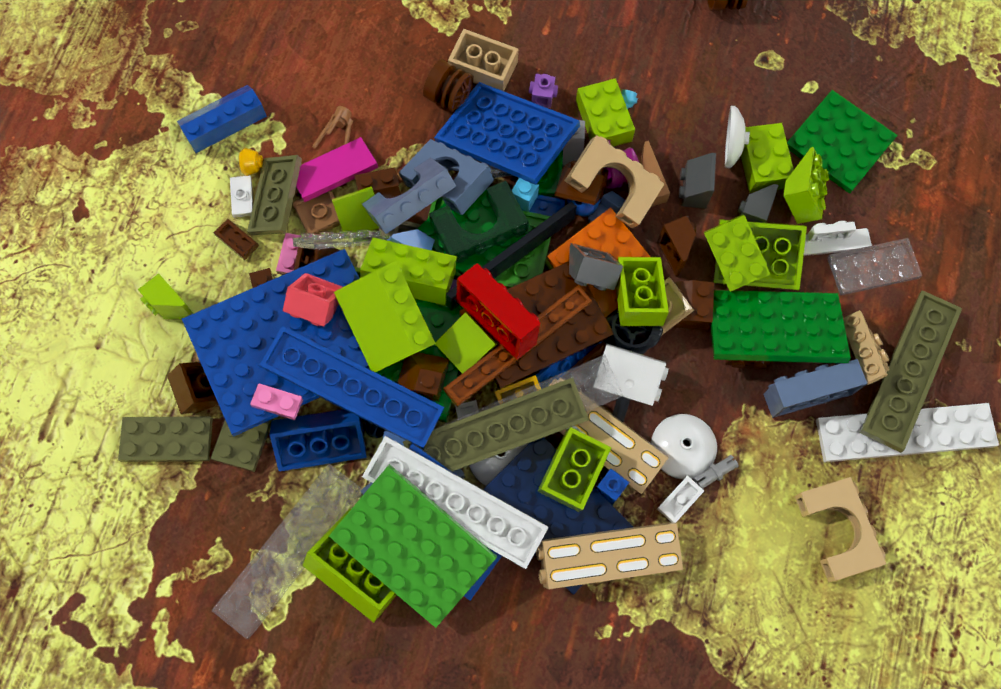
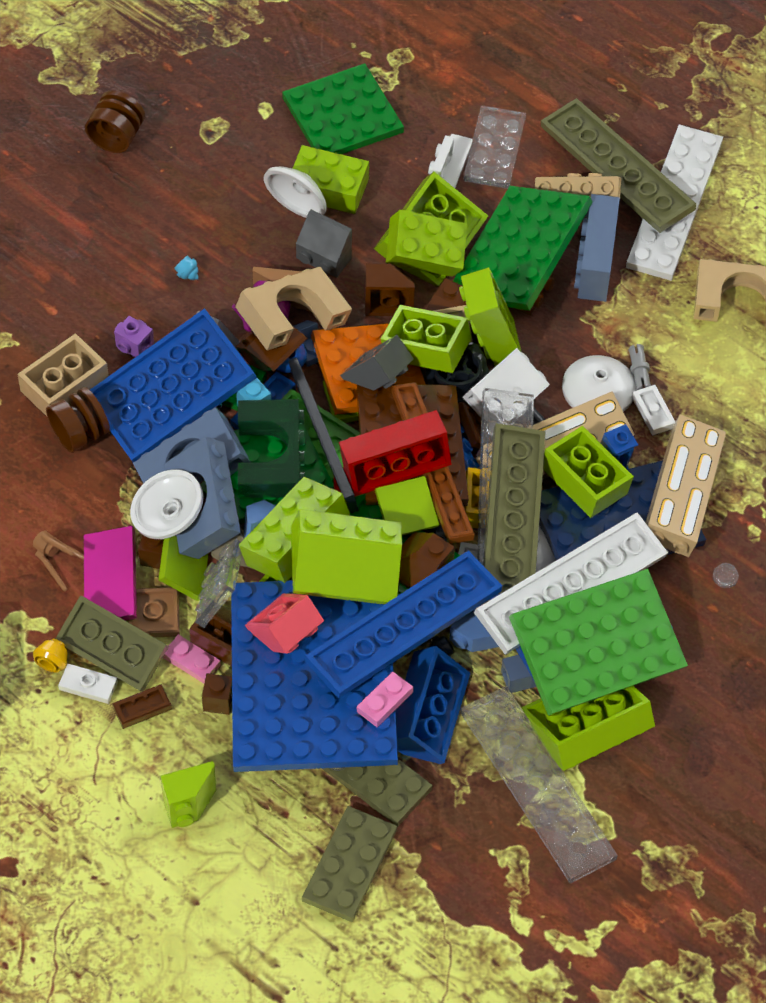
camera: 65 degrees left, 15 degrees down
reddish brown slope [167,362,219,415] -> none
lime brick [576,78,635,147] -> none
dark grey slope [738,184,779,223] -> none
lime slope [784,147,829,224] -> none
none -> white dish [130,470,203,539]
none -> lime brick [459,267,521,367]
none -> clear plate [713,563,739,588]

